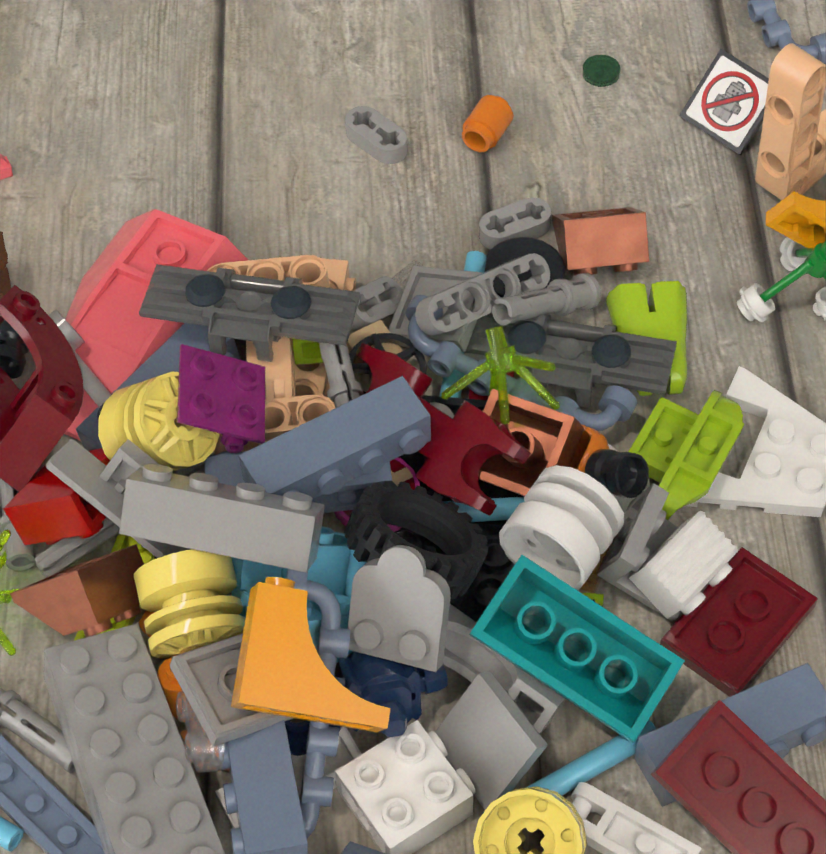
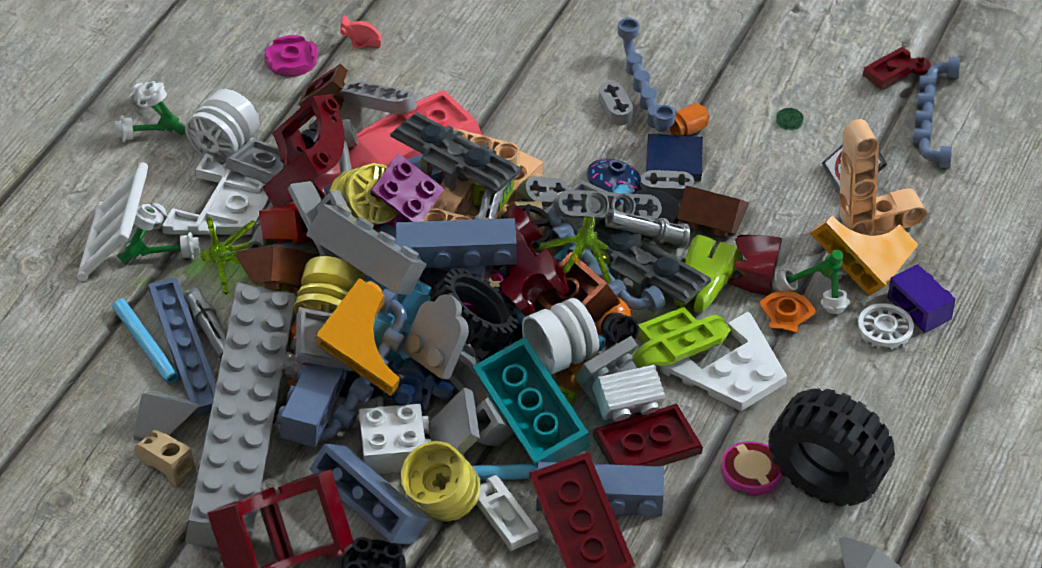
camera: 25 degrees right, 10 degrees down
none -> light grey beam [341,81,417,114]
none -> dark blue dish [586,158,641,194]
none -> sand blue bar [618,18,675,132]
none -> dark blue tile [646,134,703,181]
none -> dark red piece [727,234,782,296]
none -> orange animal [760,291,816,333]

